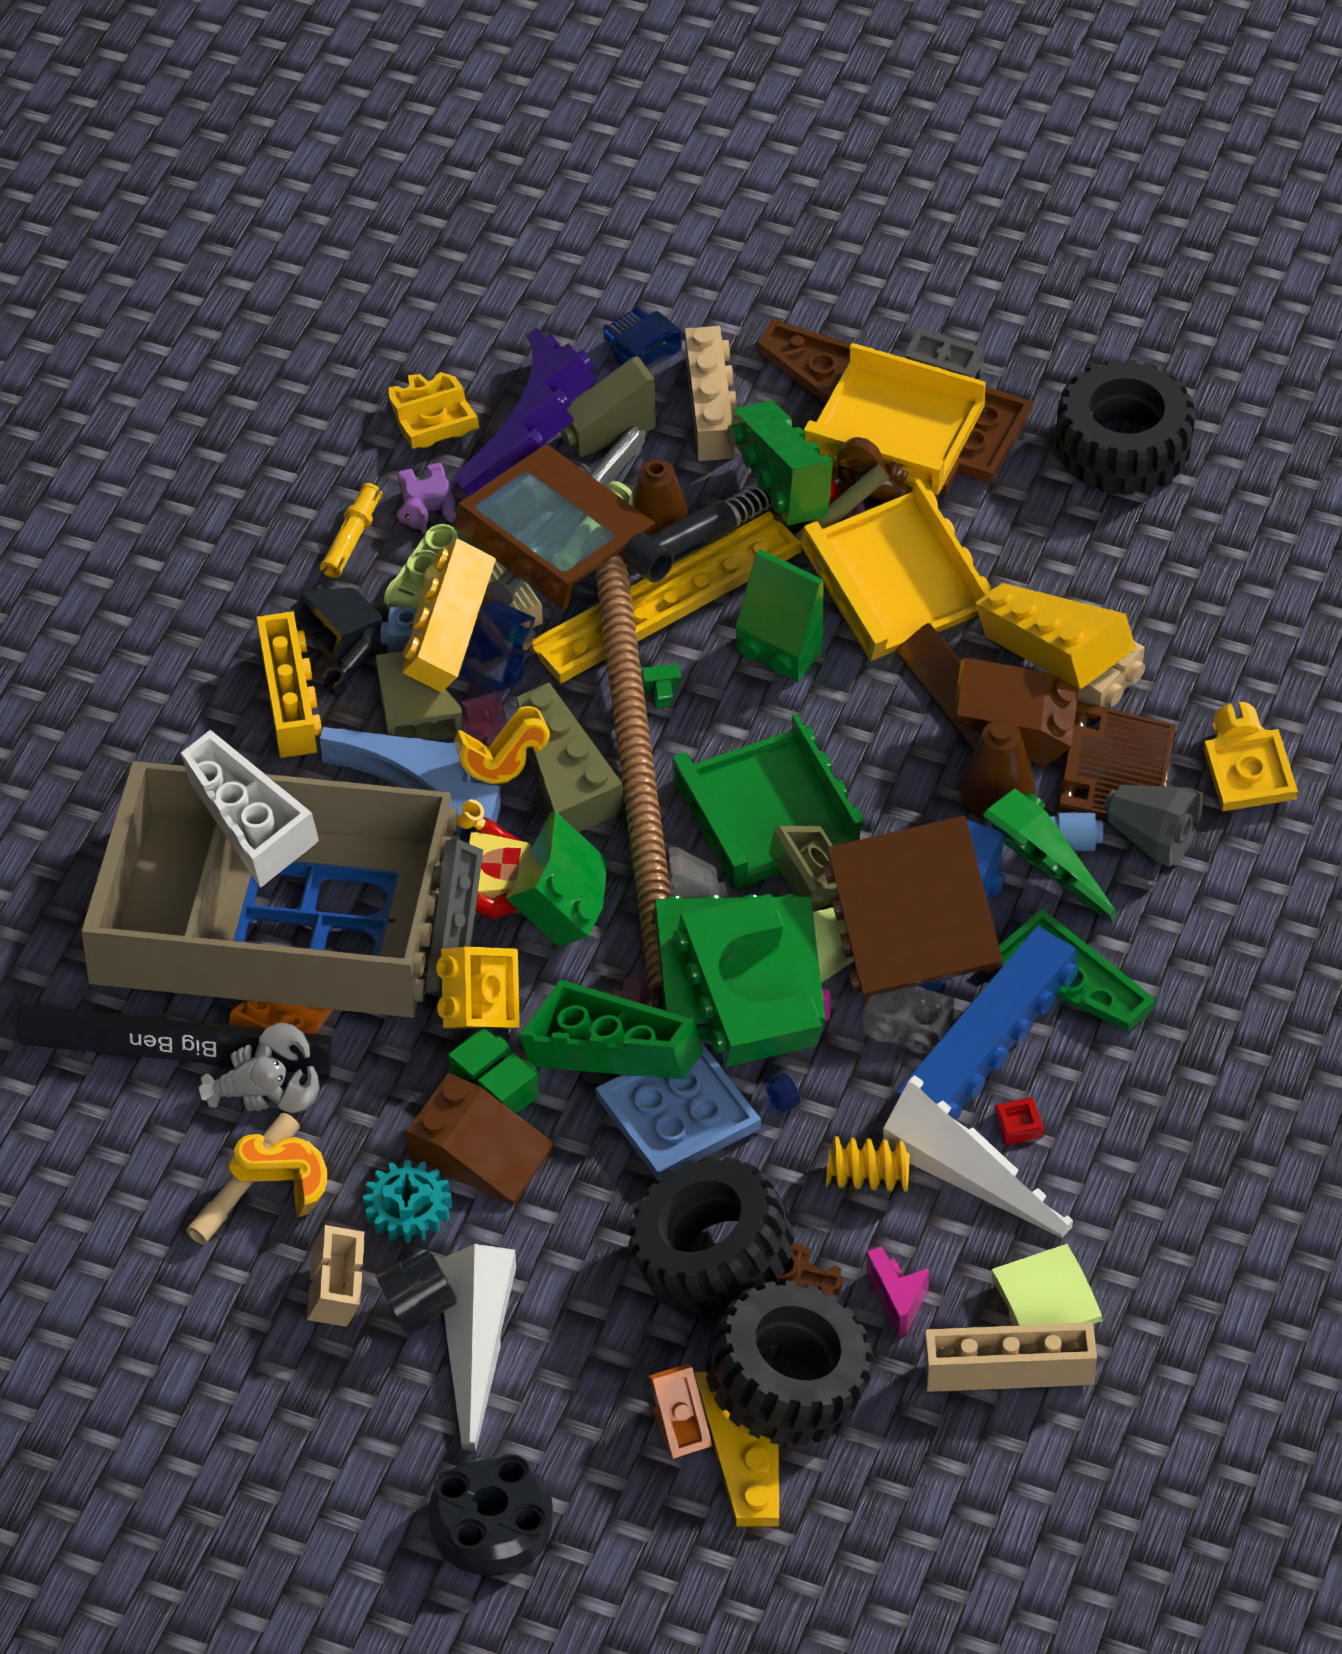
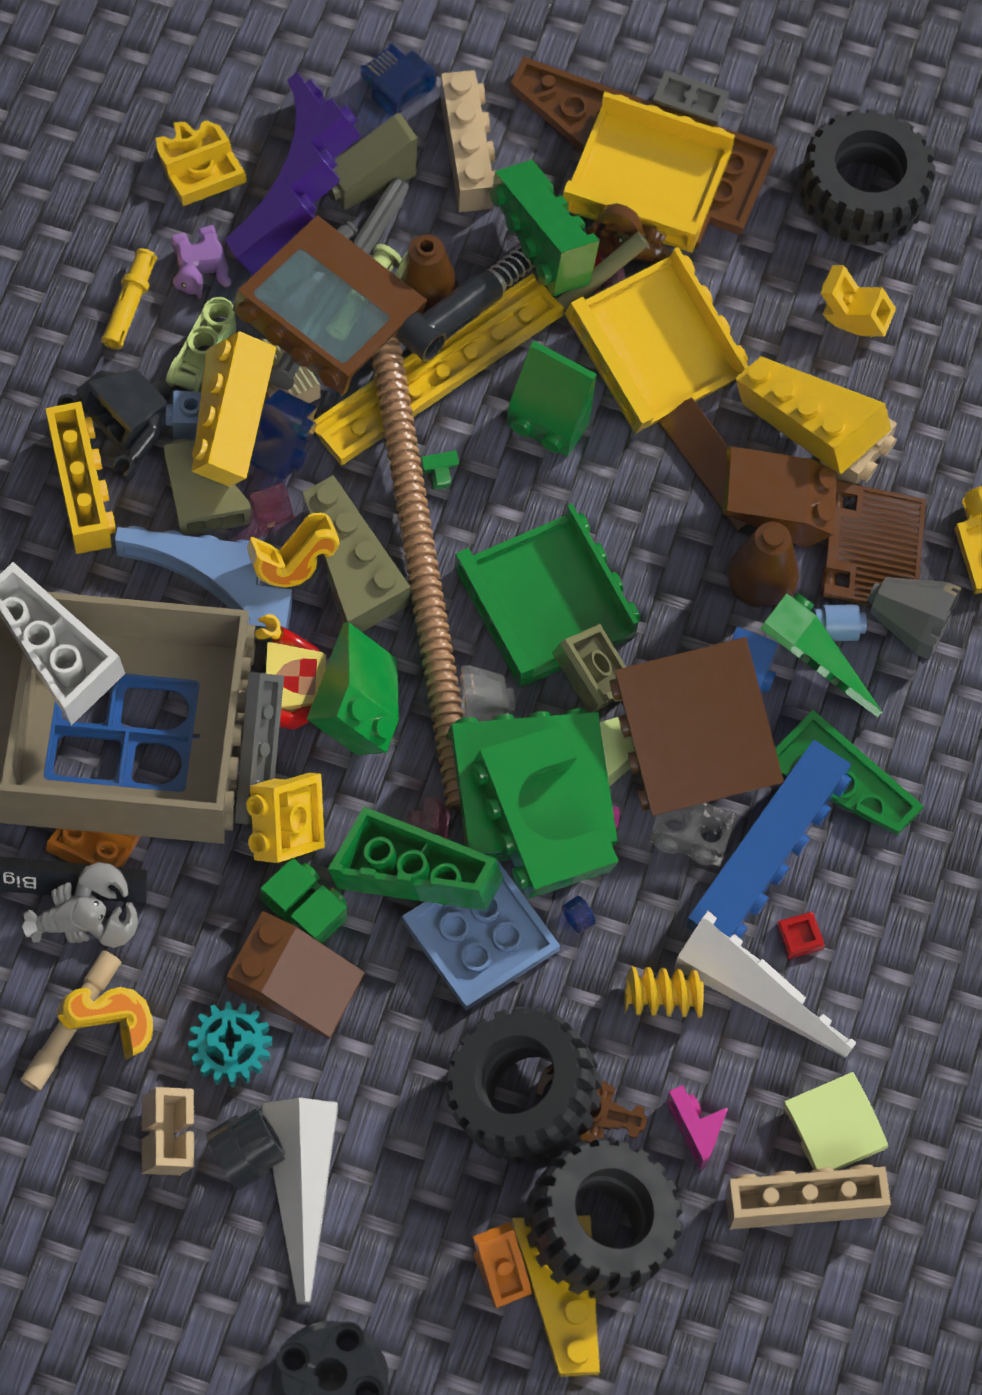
camera: 10 degrees left, 15 degrees up
none -> yellow brick [820,265,896,337]

